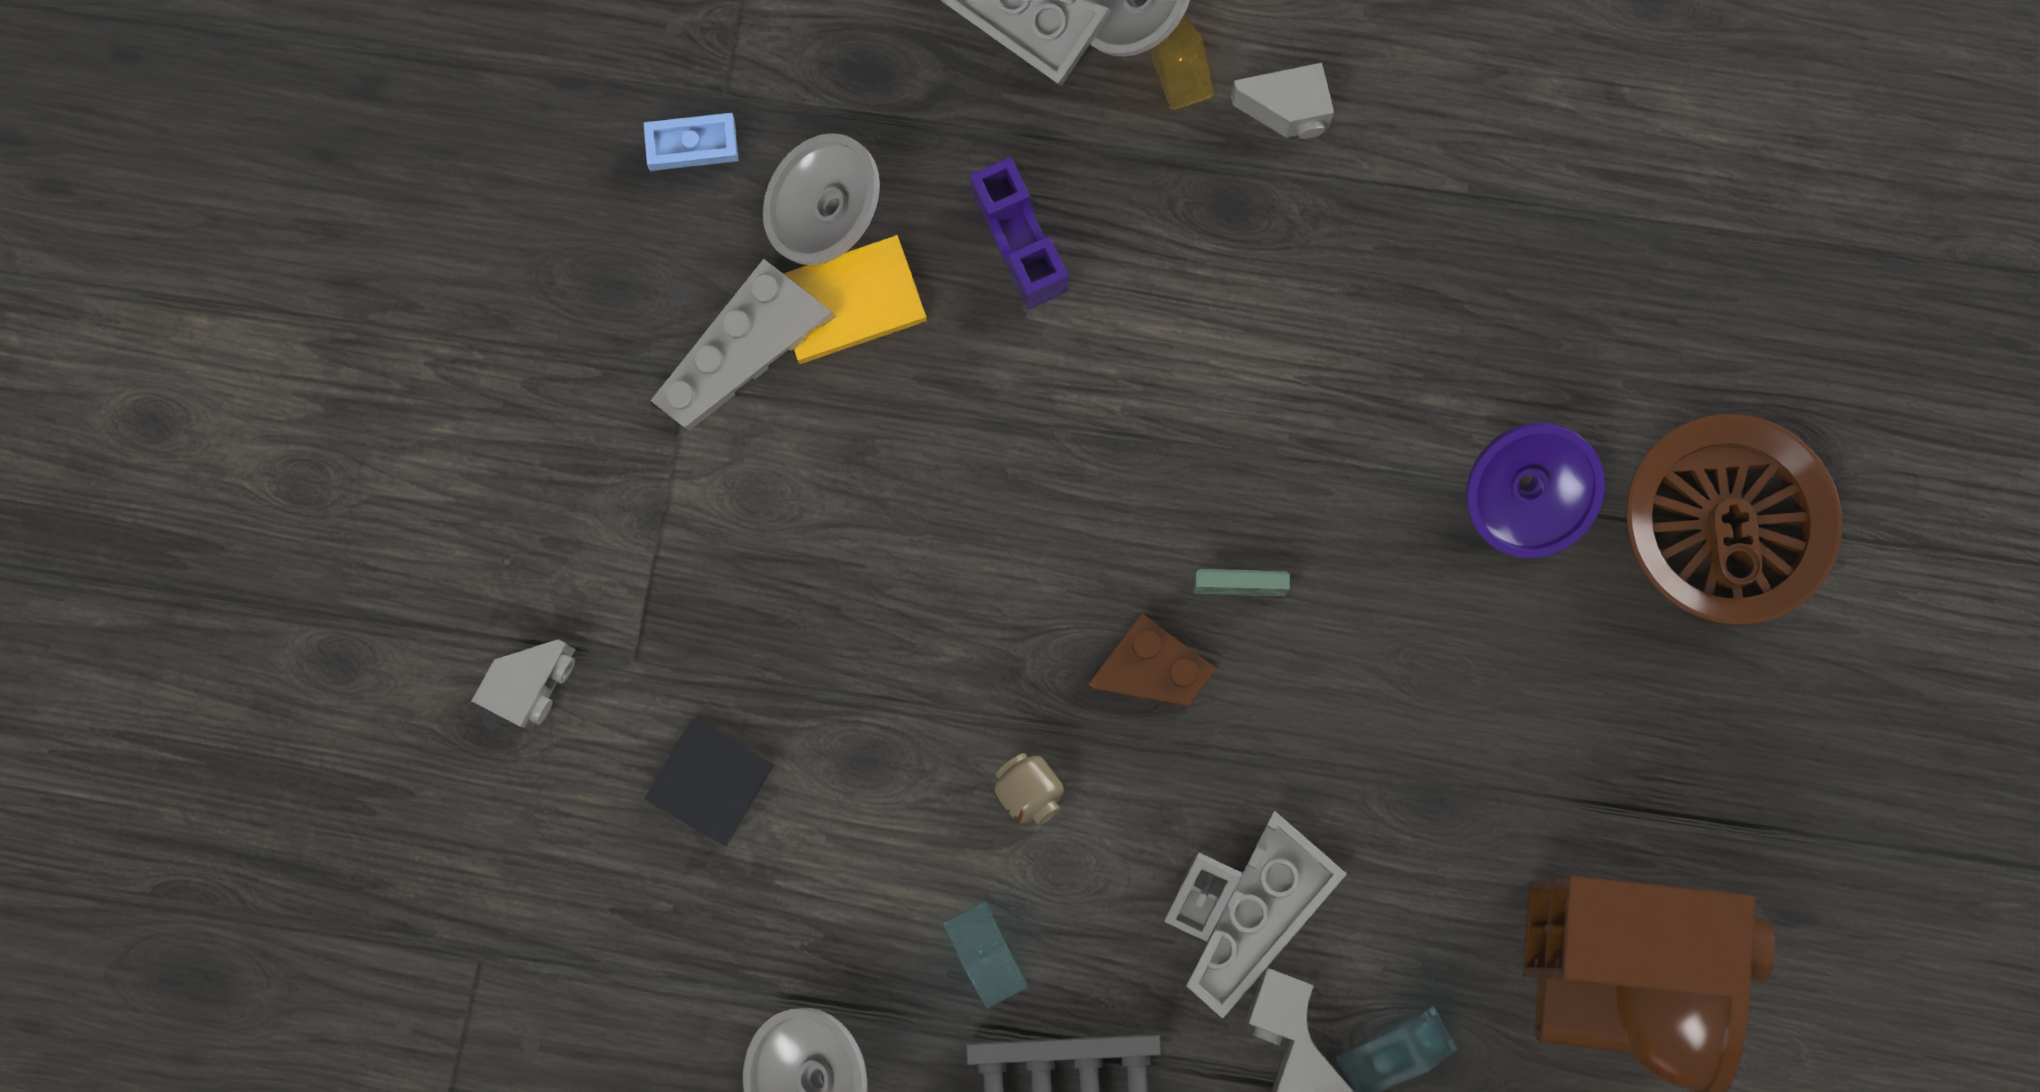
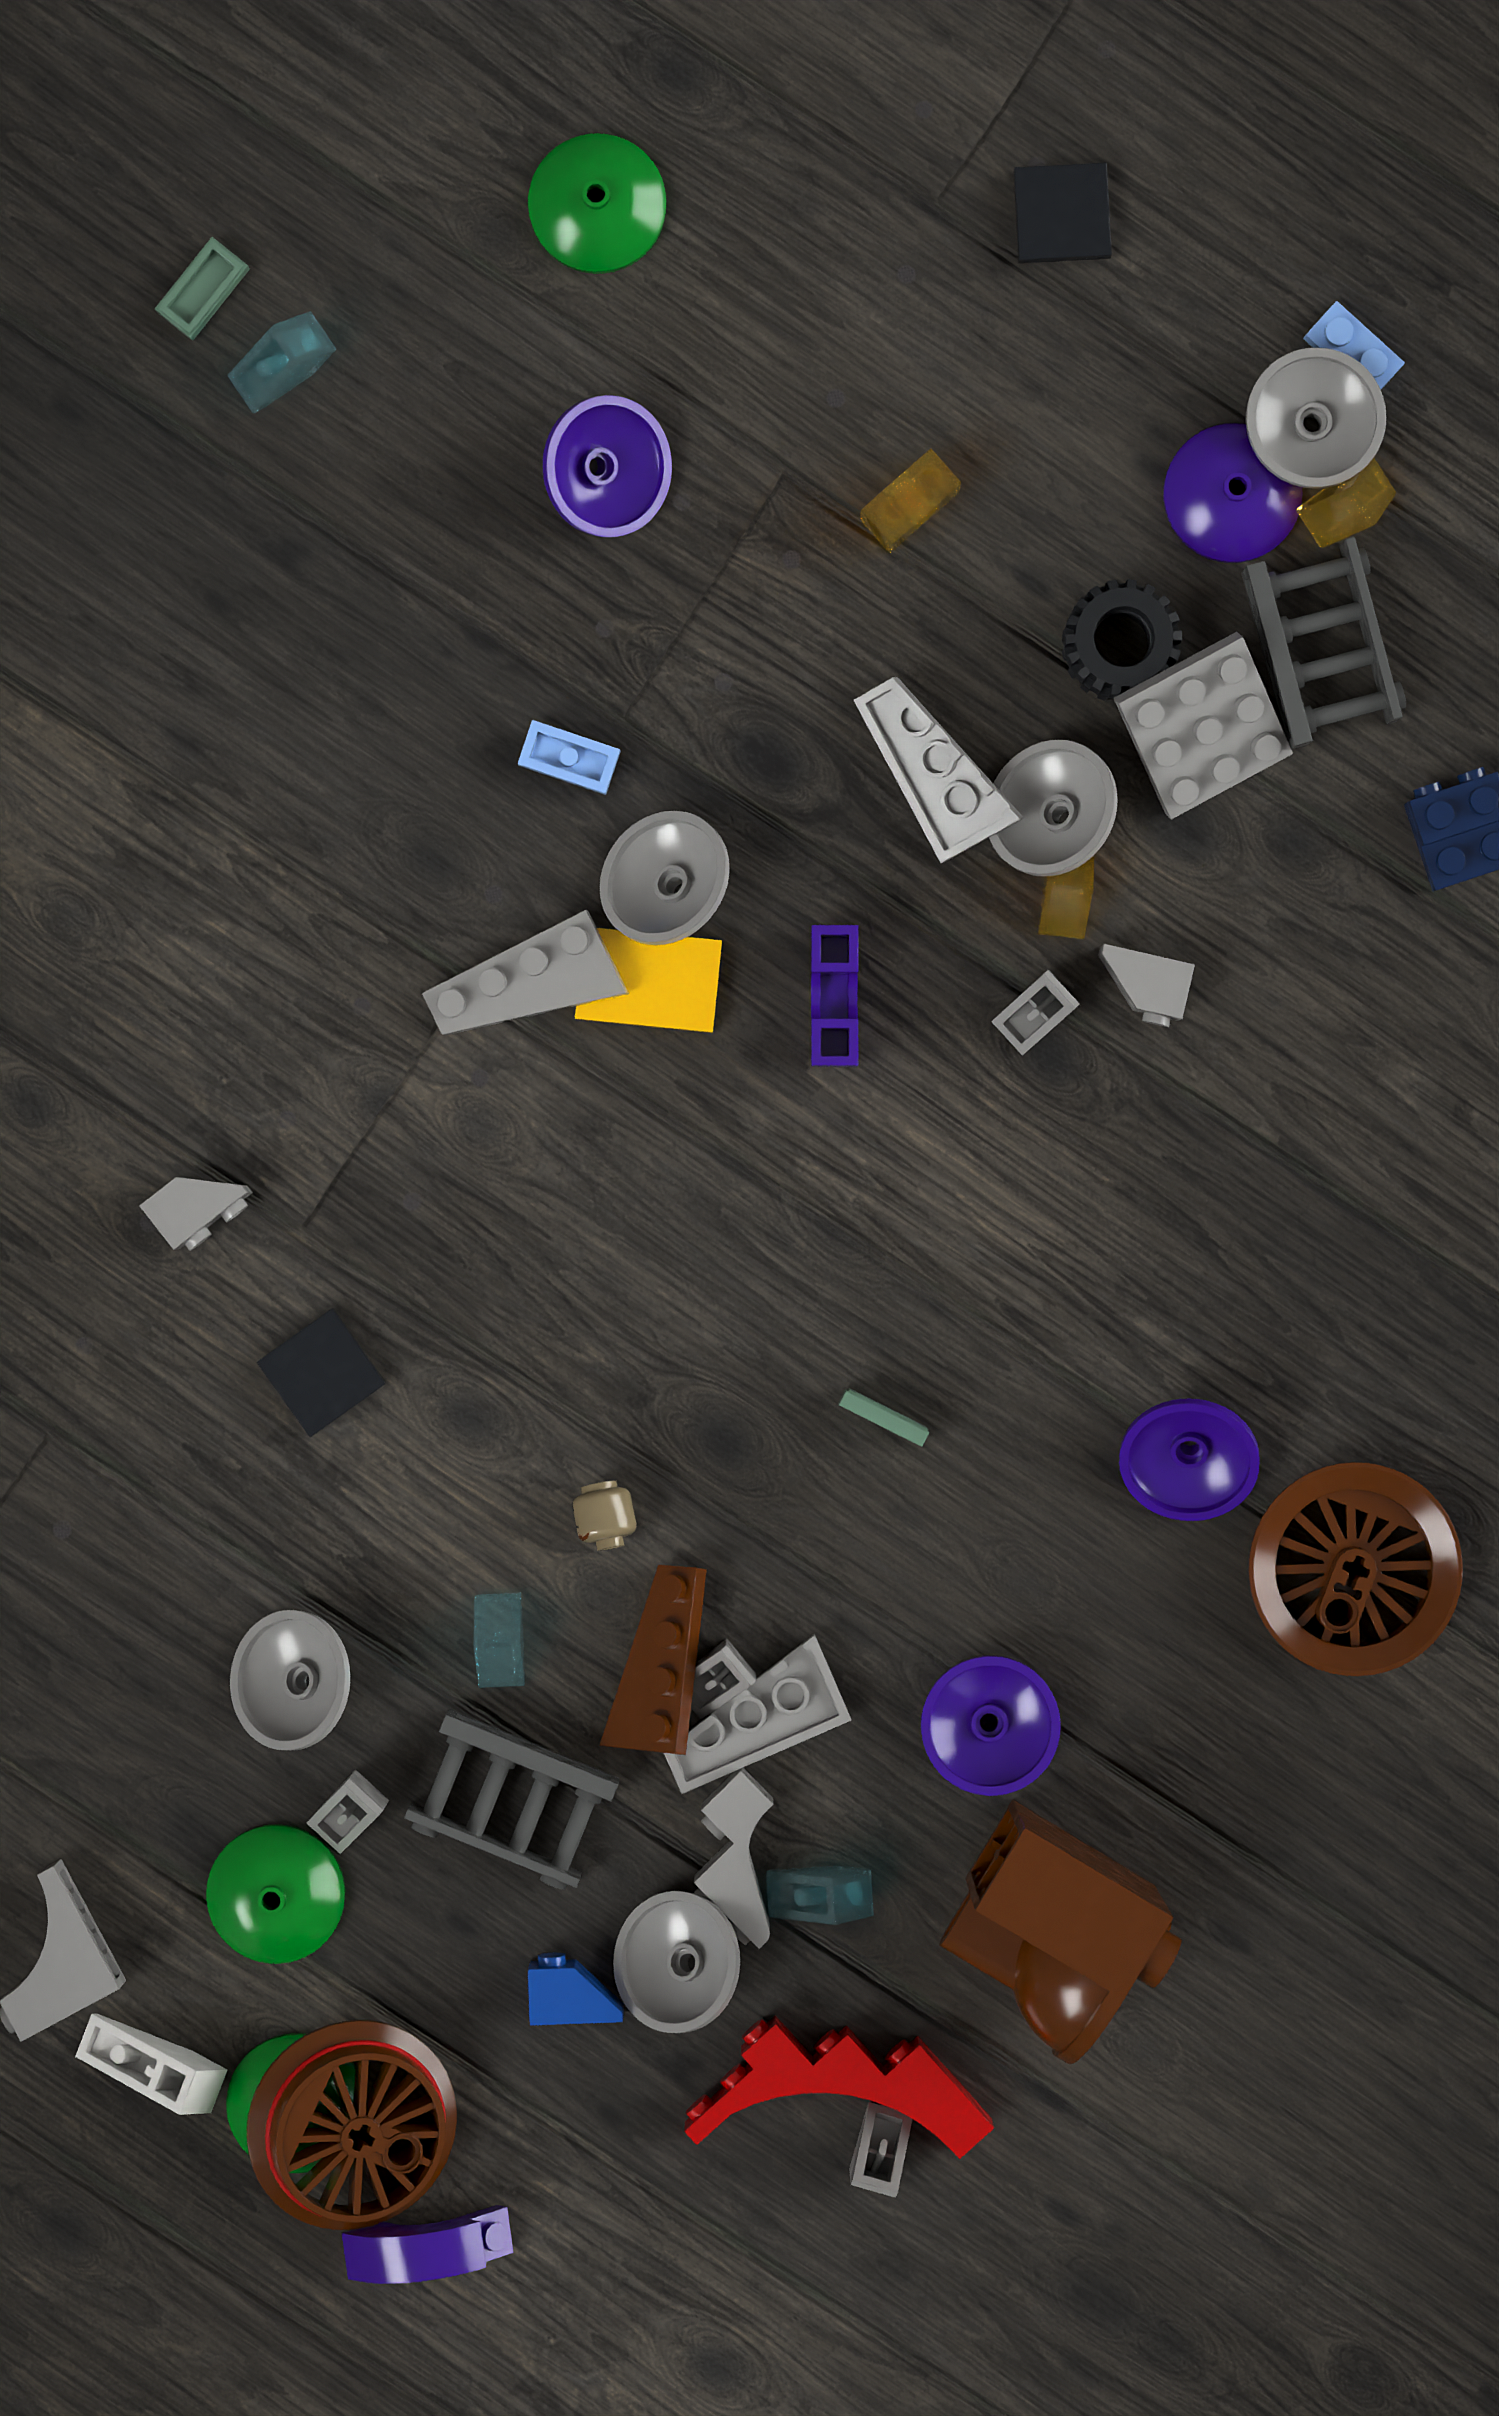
camera: 15 degrees right, 10 degrees up
reddish brown wing [1088,614,1216,708] -> none
none -> reddish brown wing [599,1565,707,1755]
none -> dark purple dish [921,1655,1061,1796]
none -> light grey slope [991,970,1080,1055]

